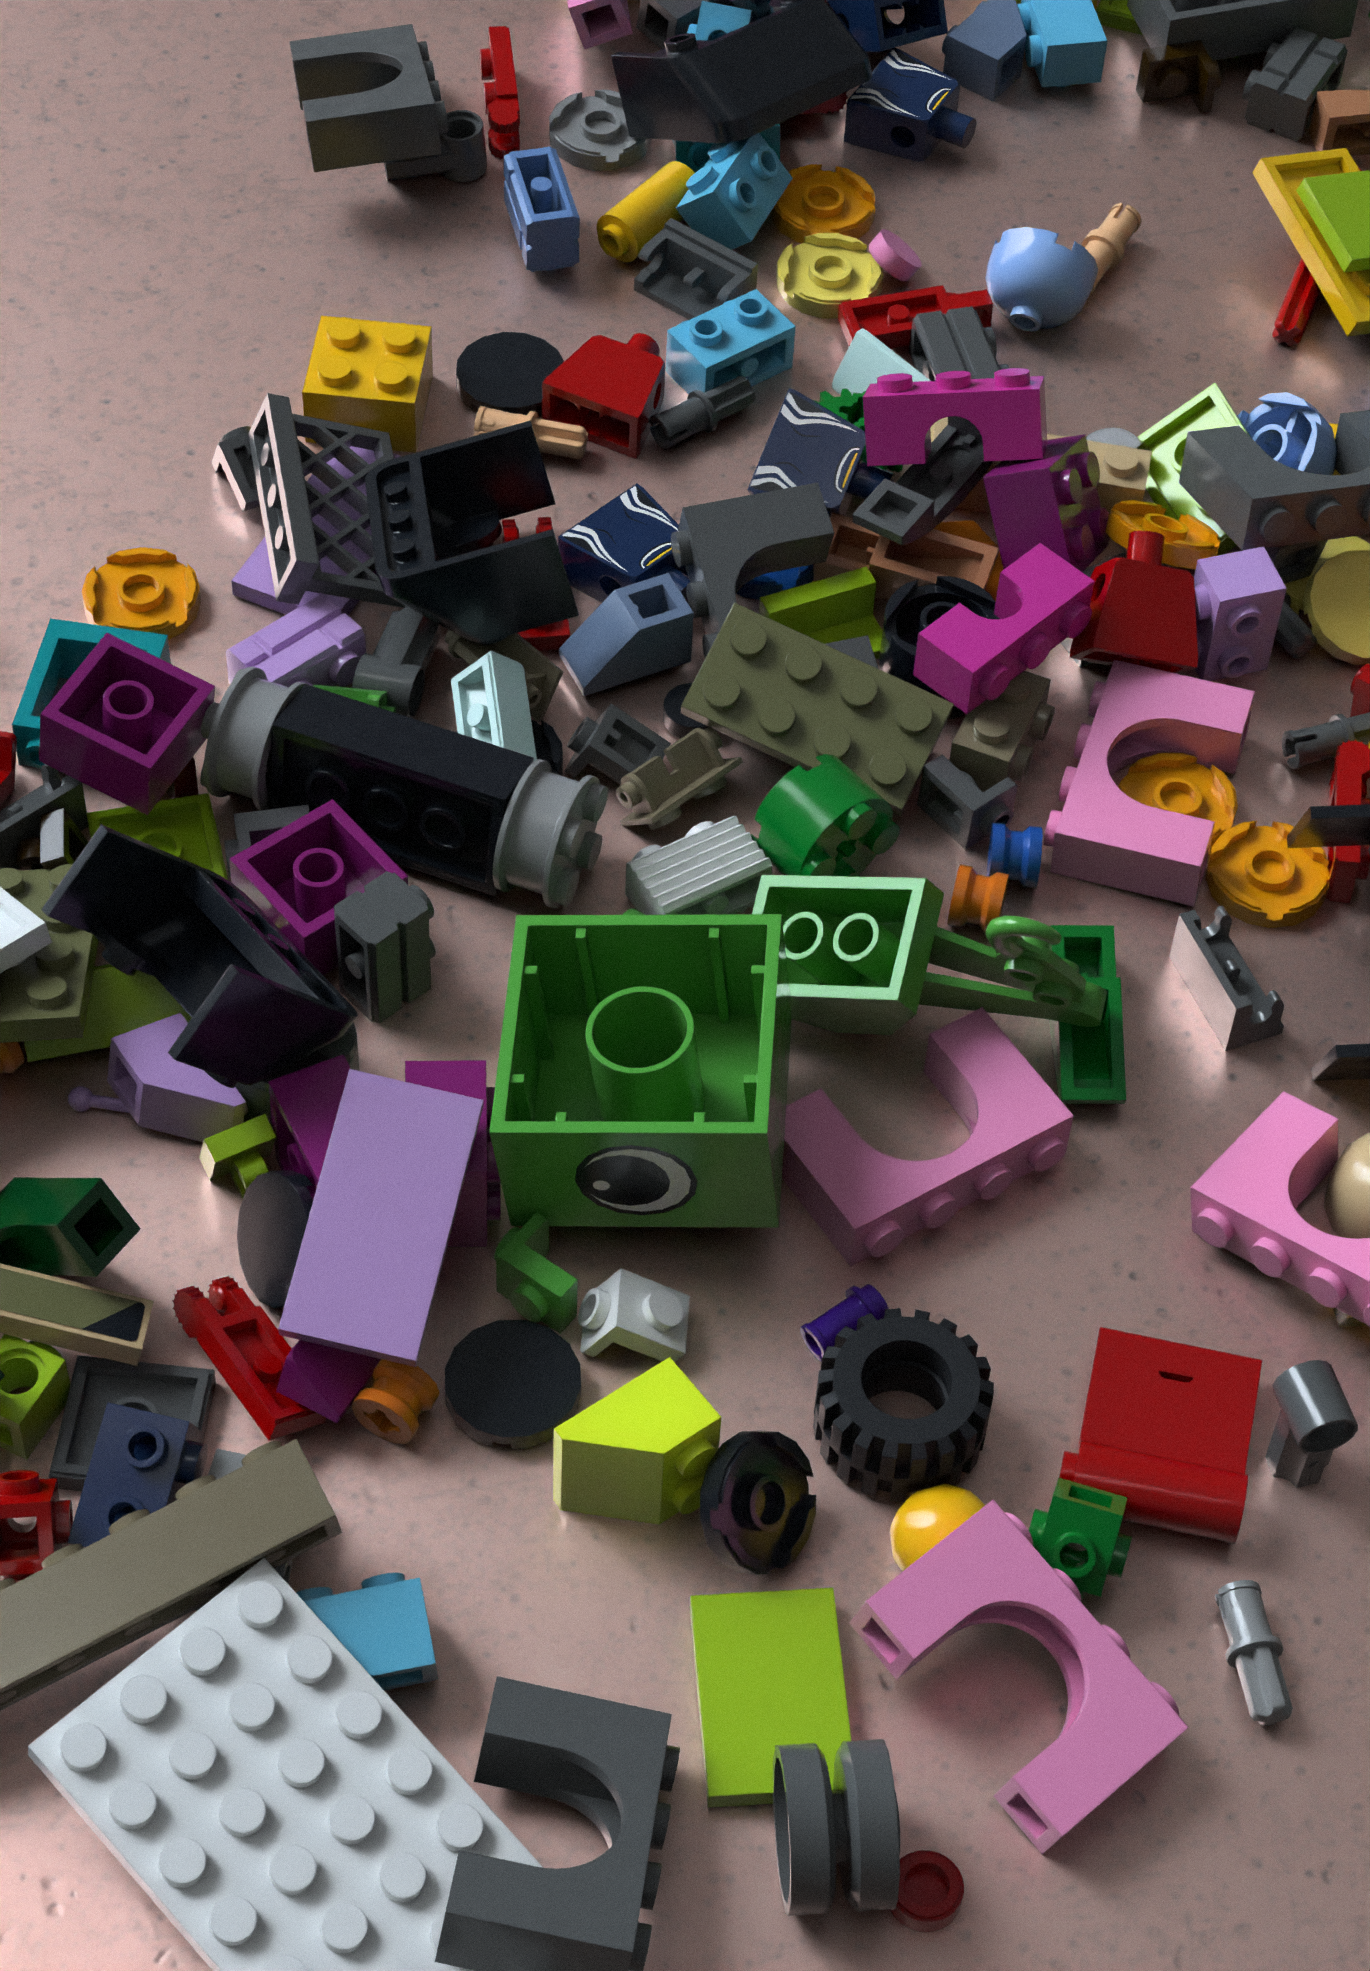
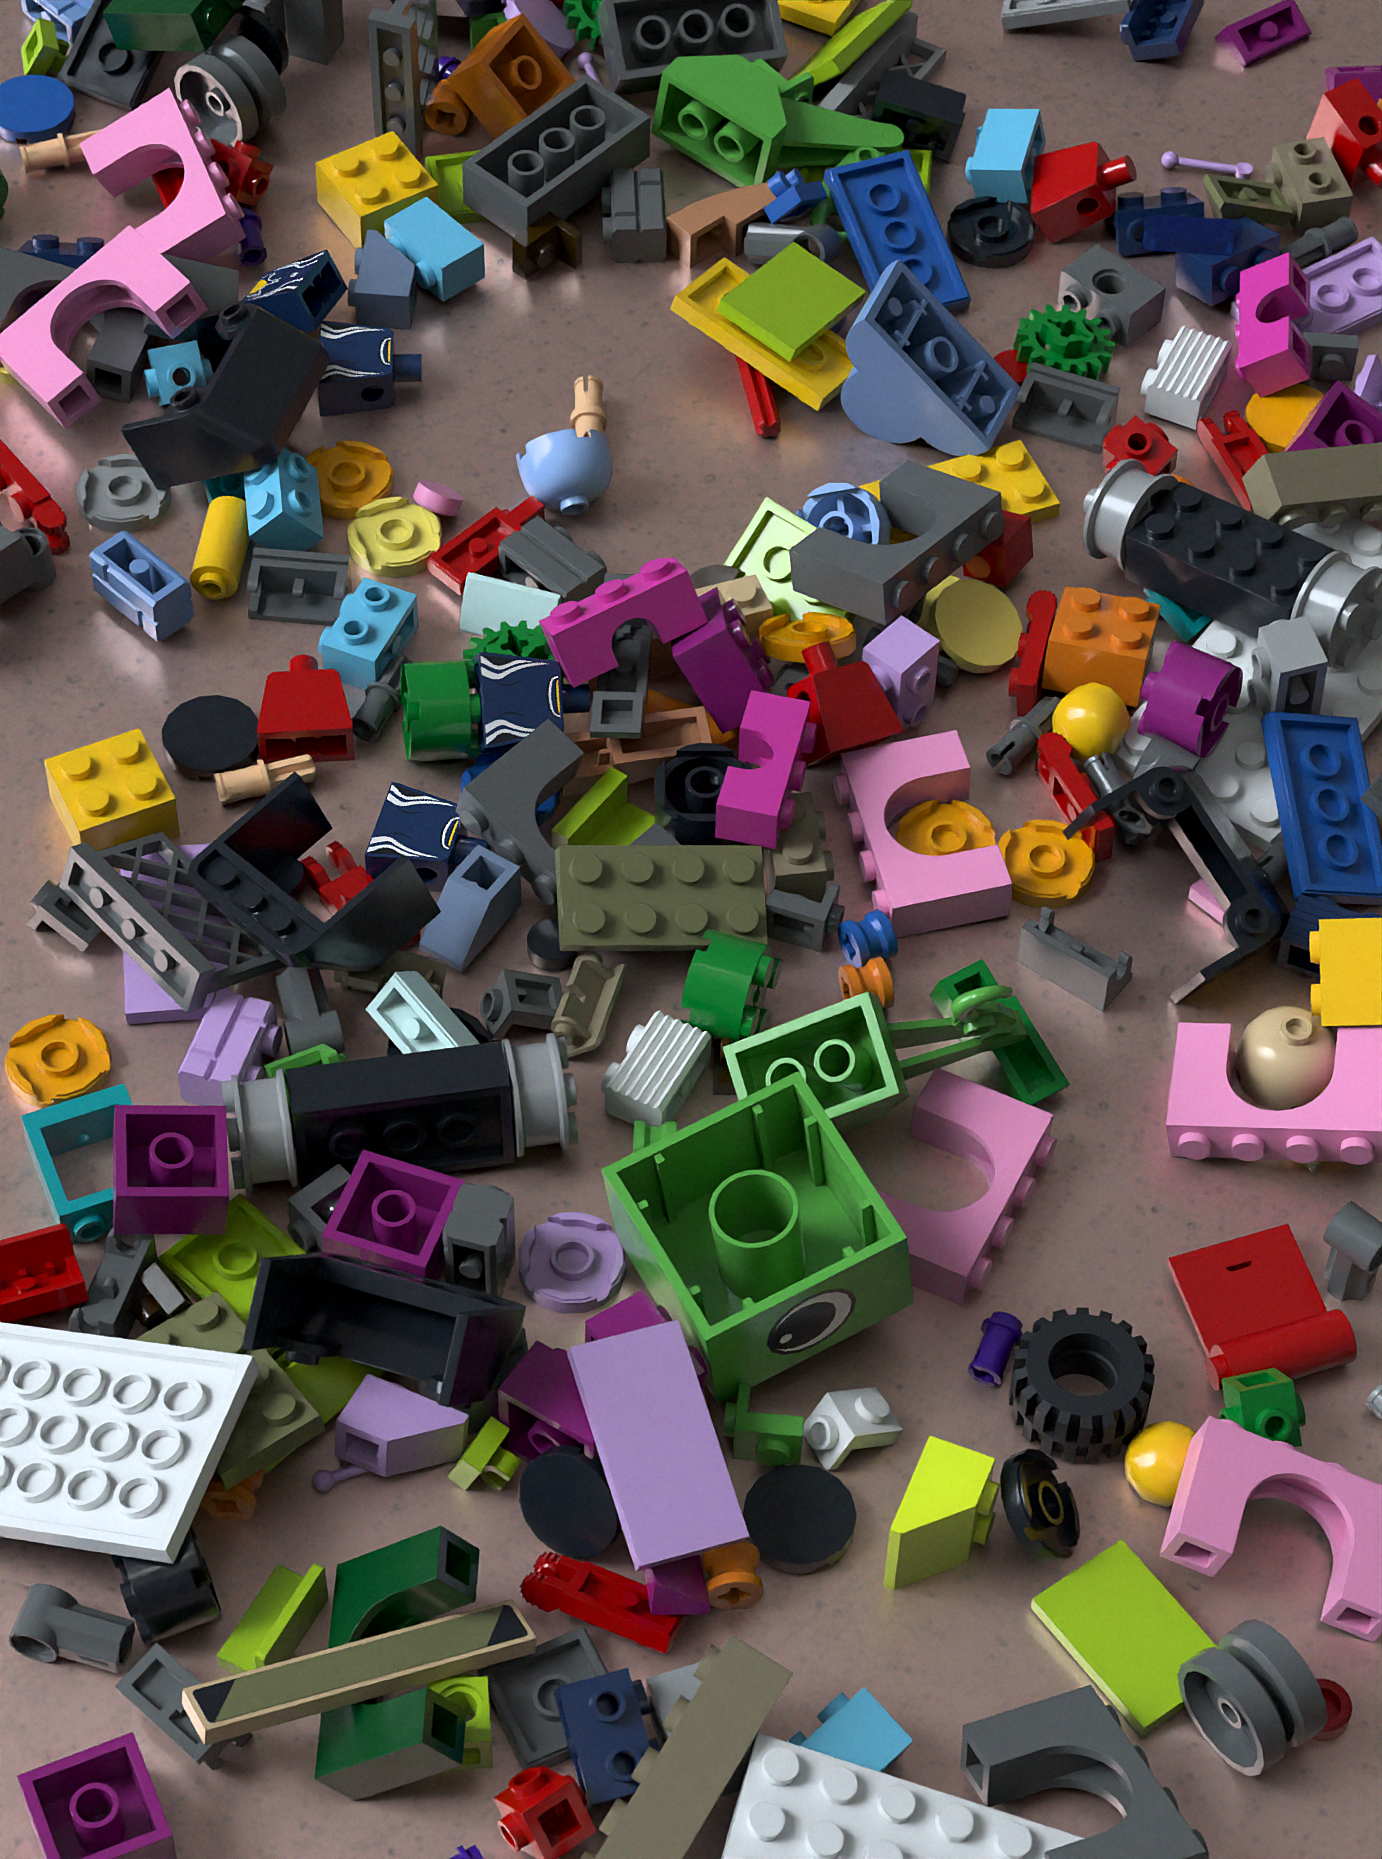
camera: 30 degrees left, 0 degrees up
none -> green brick [400,659,481,762]
none -> lavender tile [518,1212,626,1313]

